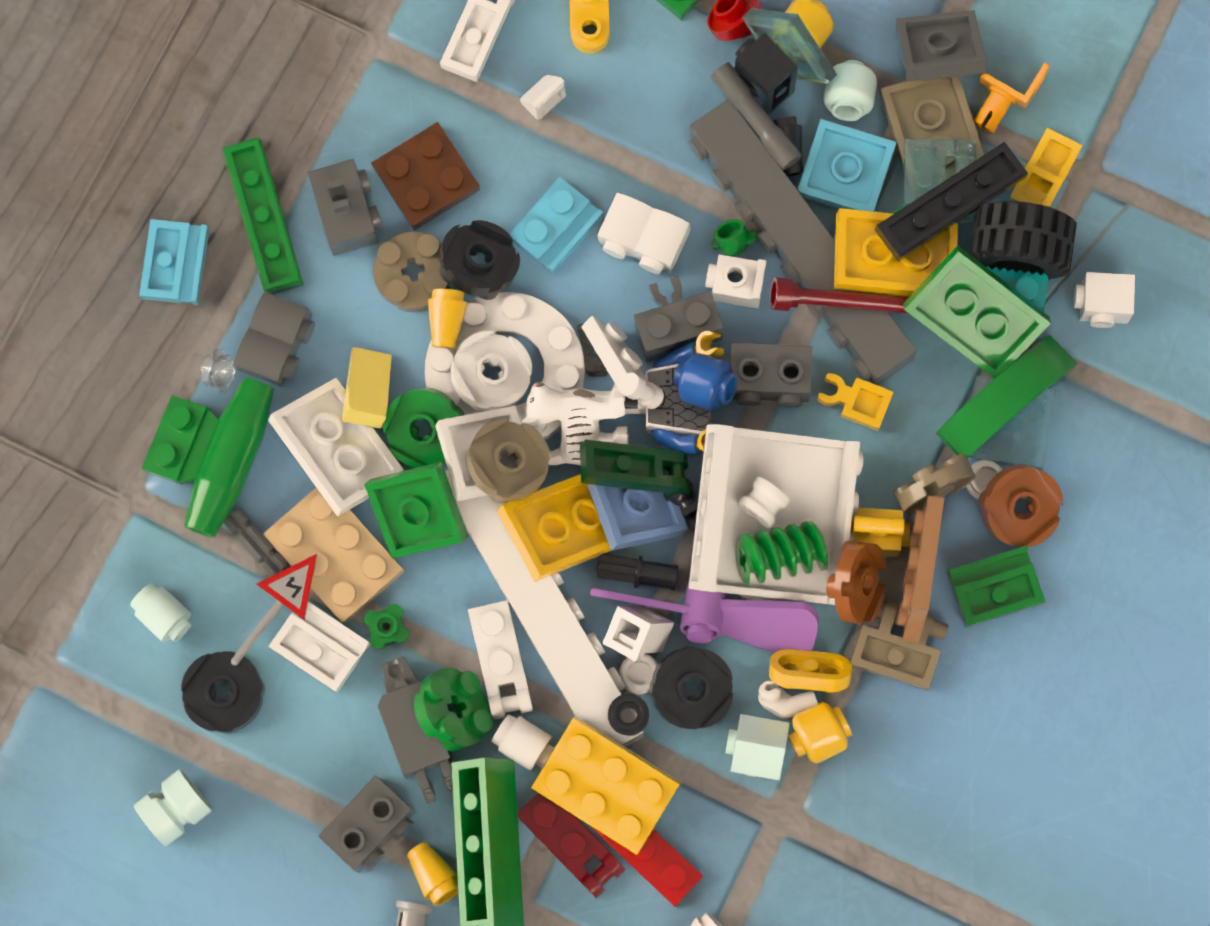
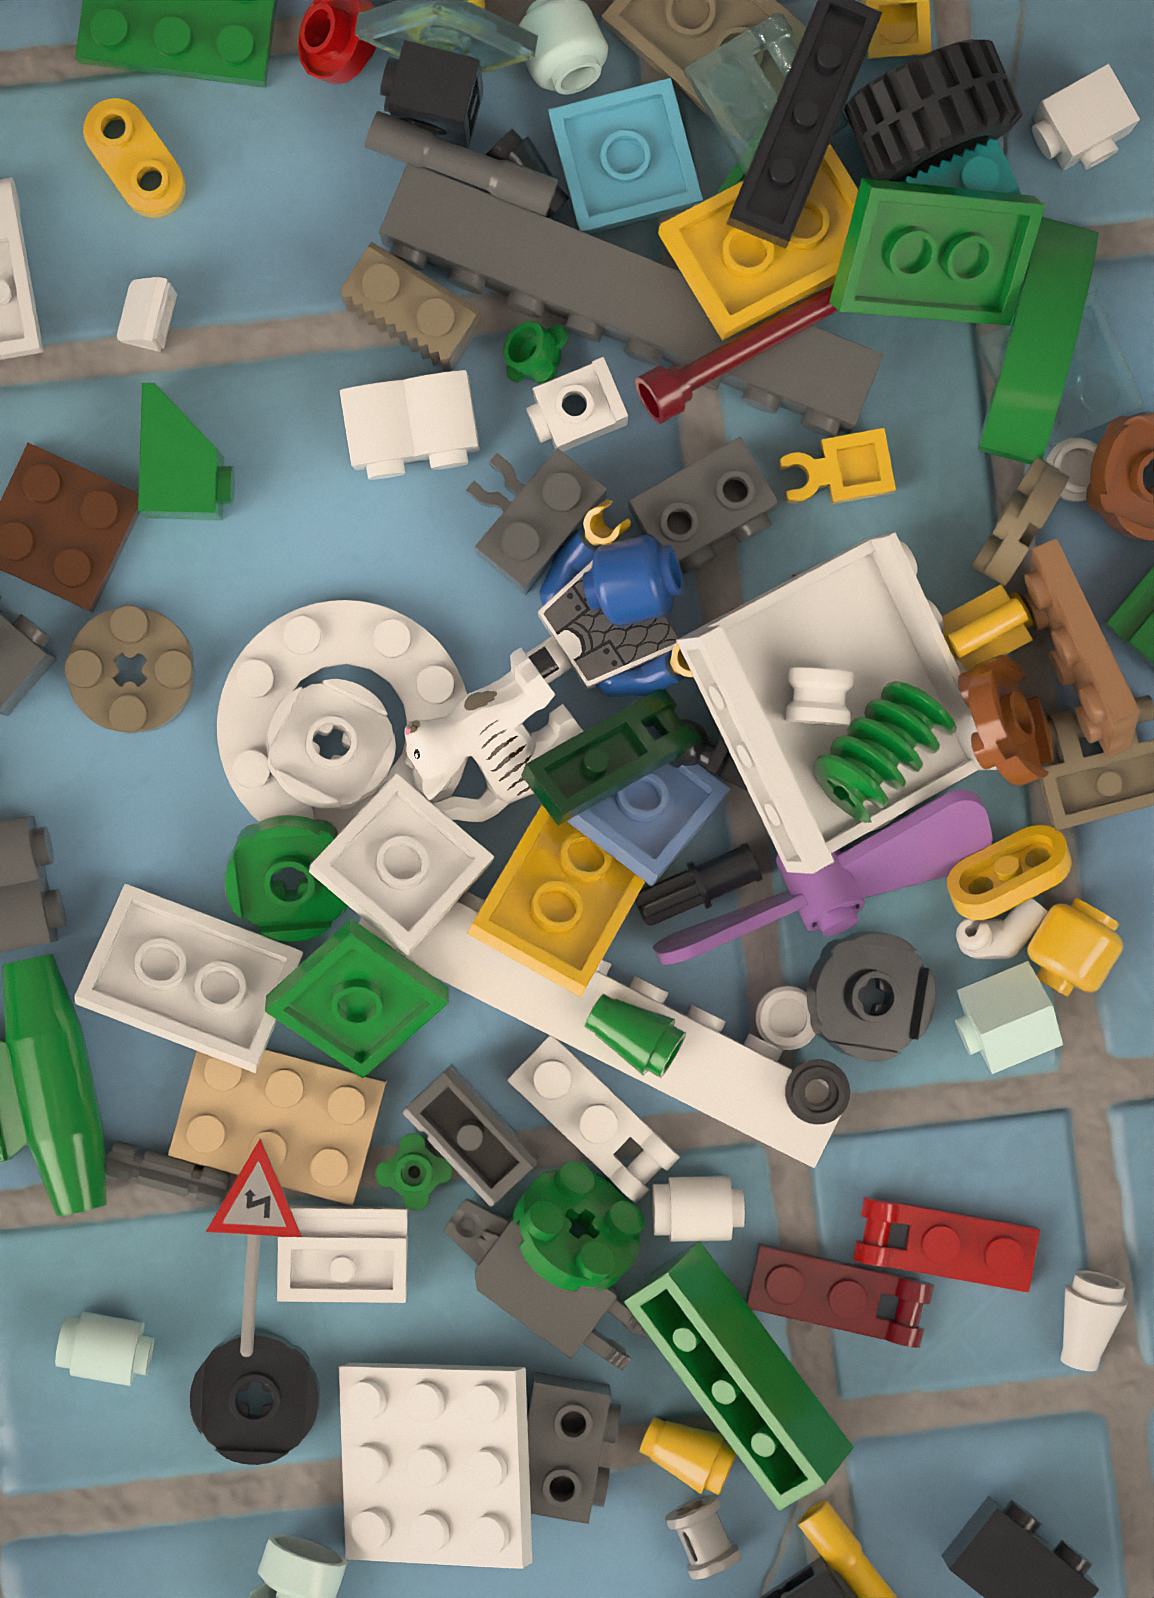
camera: 45 degrees left, 10 degrees up
light yellow slope [341,347,392,429] -> none
yellow cone [428,289,468,349] -> none
black plate [439,220,520,300] -> none
dark tan plate [465,419,550,503] -> none
medium azure plate [509,177,604,275] -> none
yellow plate [531,716,682,855] -> none
clear smoke hand [577,323,608,377] -> none
white plate [581,316,664,409] -> none
white brick [603,605,674,661] -> none
none -> green slope [138,383,235,520]
none -> white plate [339,1362,533,1569]
none -> dark tan brick [340,242,482,372]
none -> dark grey brick [402,1064,539,1207]
none -> green cone [585,994,686,1078]

